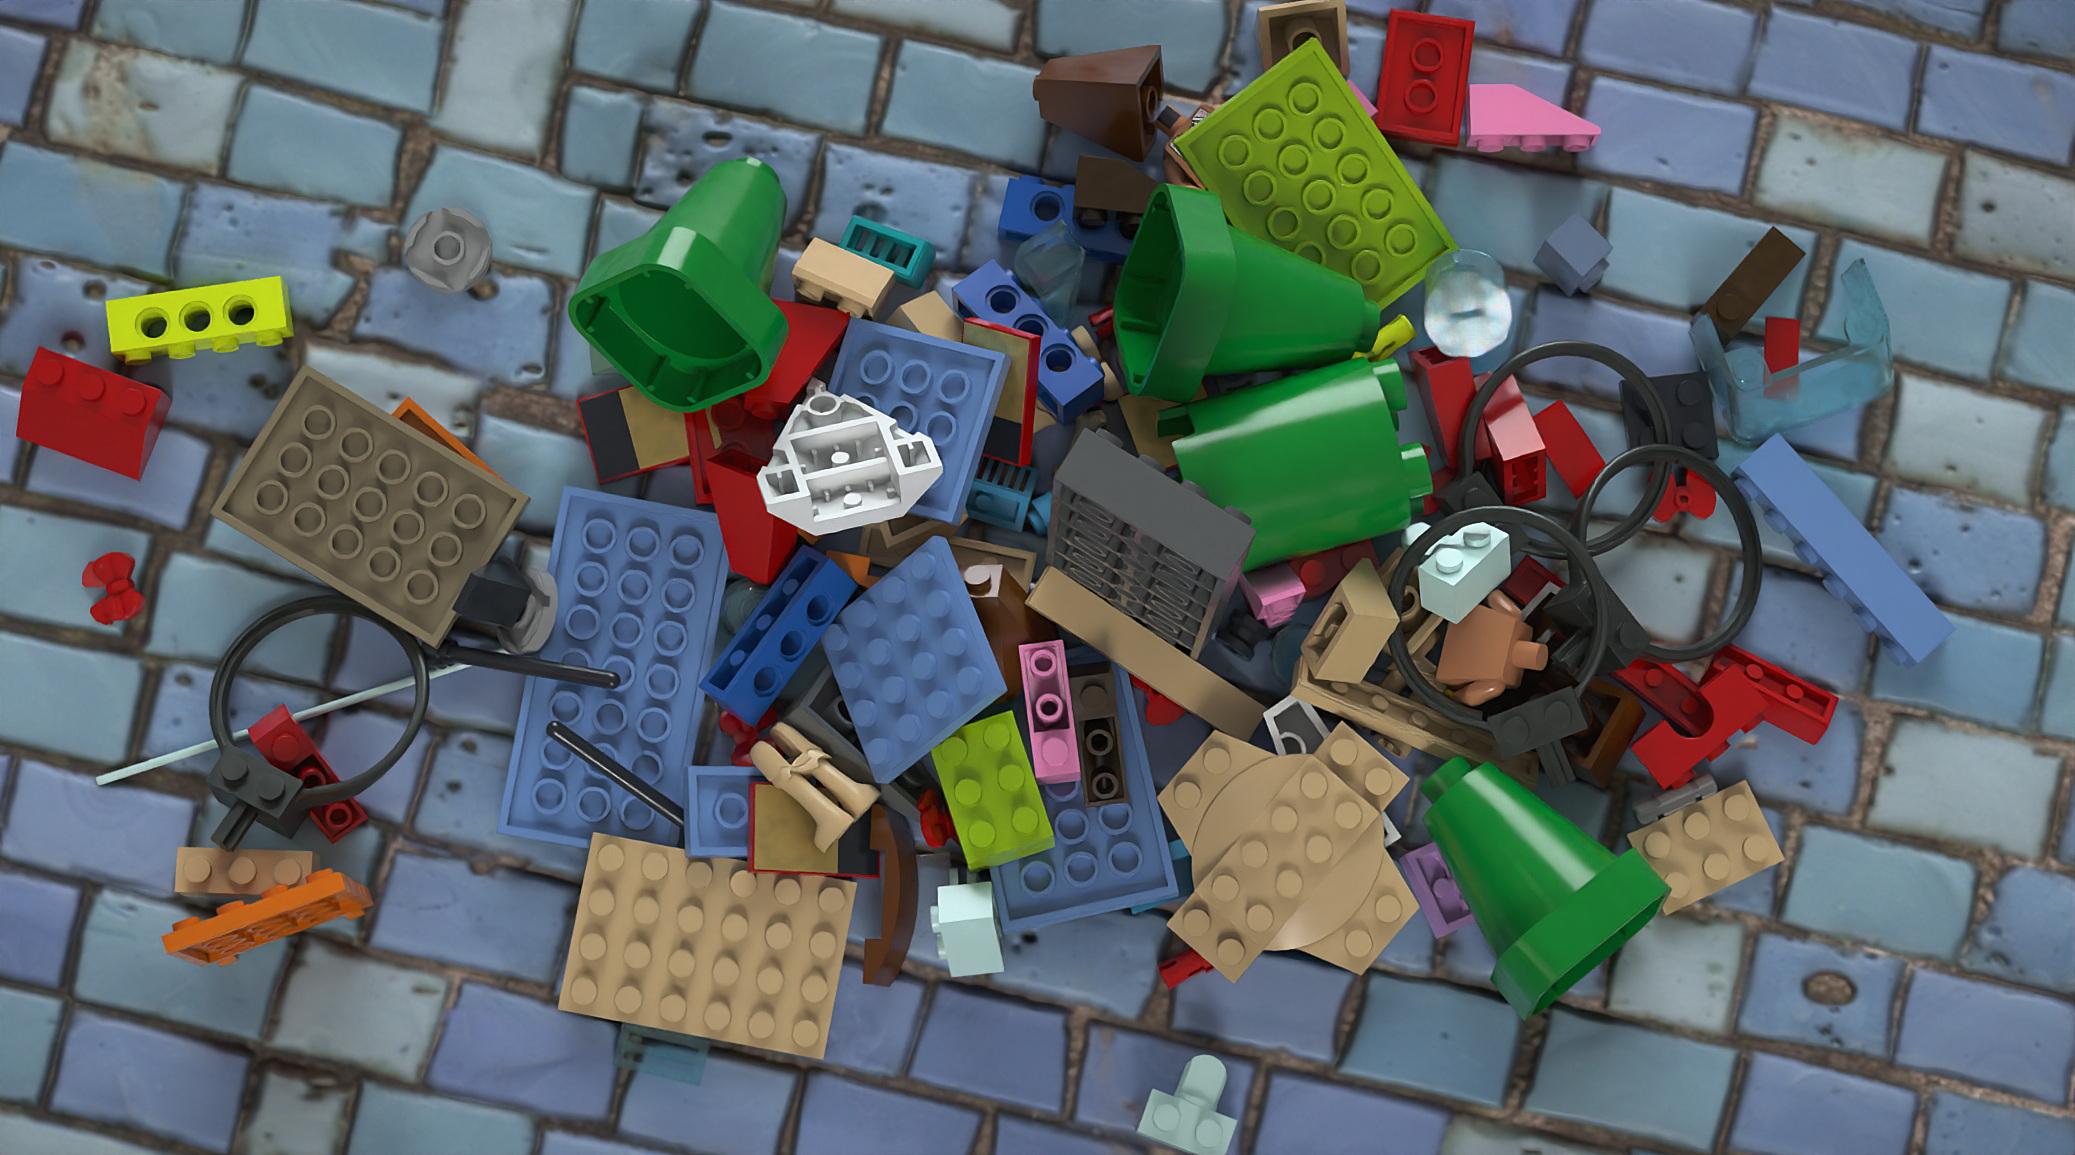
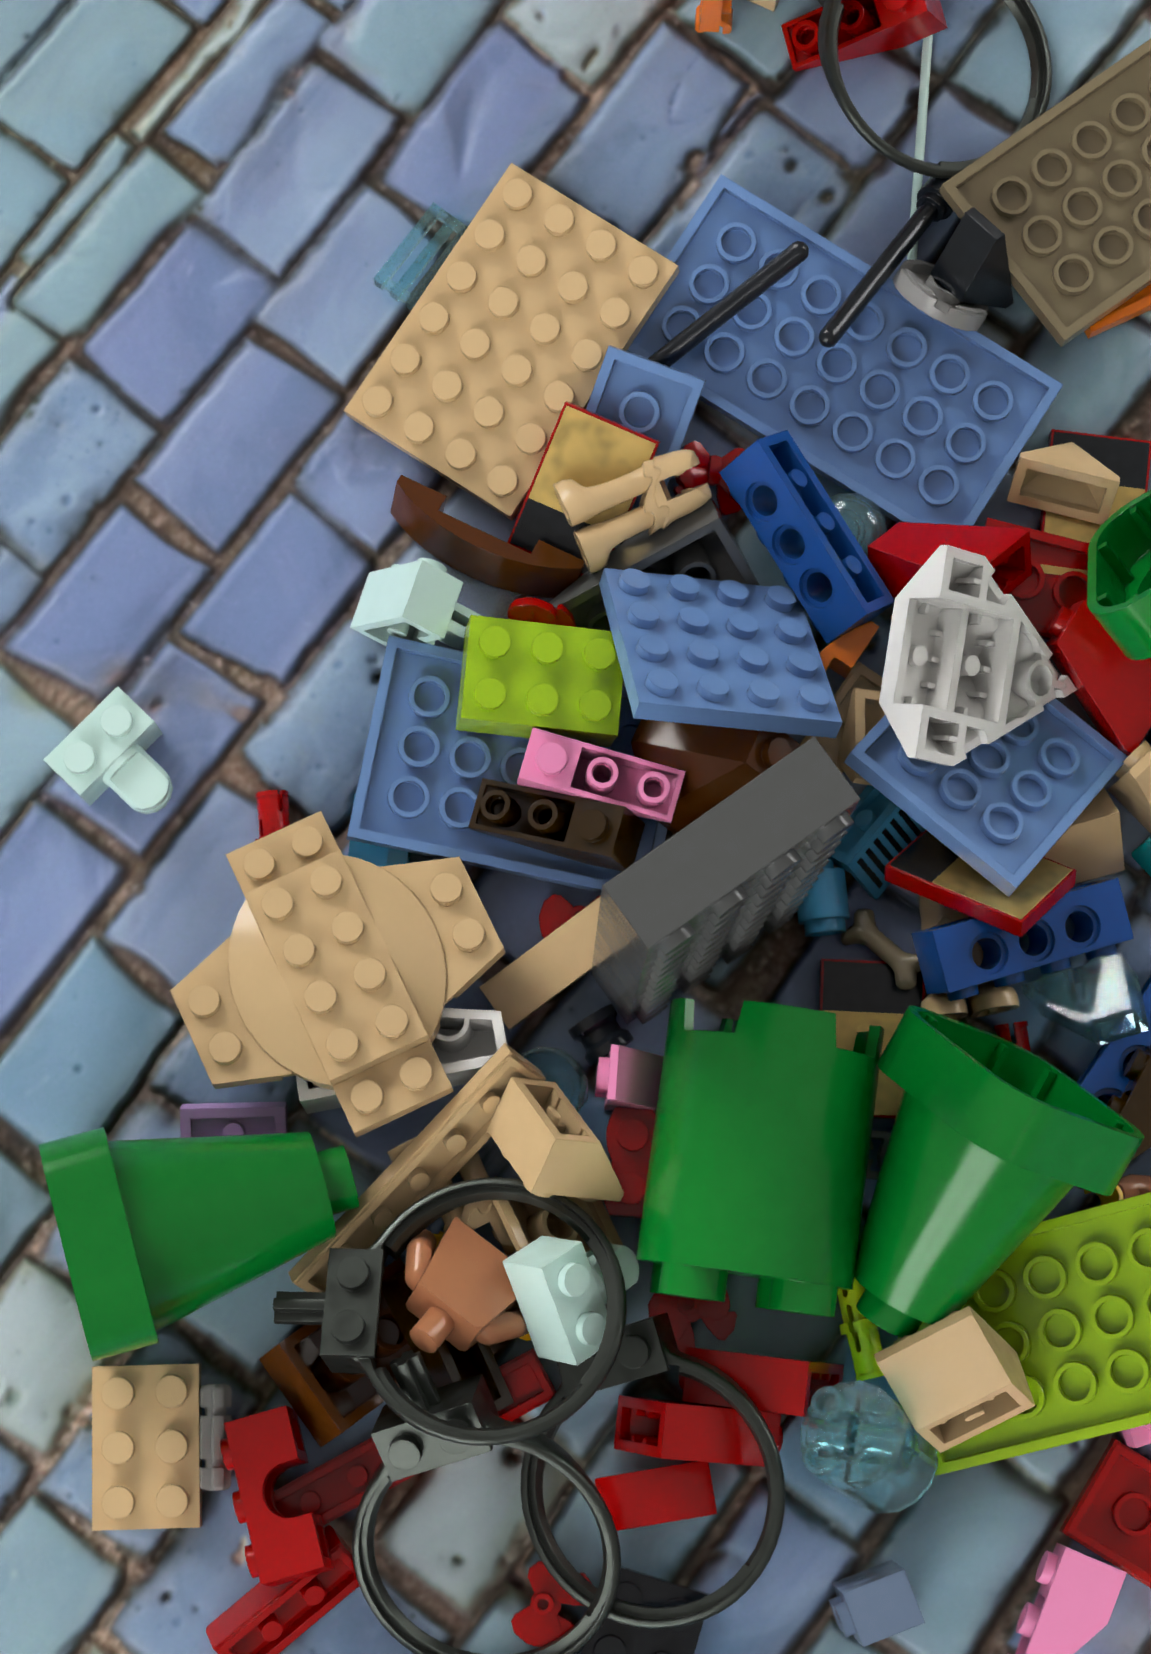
camera: 115 degrees right, 0 degrees up
none -> tan slope [874,1306,1035,1453]
none -> tan slope [1007,442,1120,525]

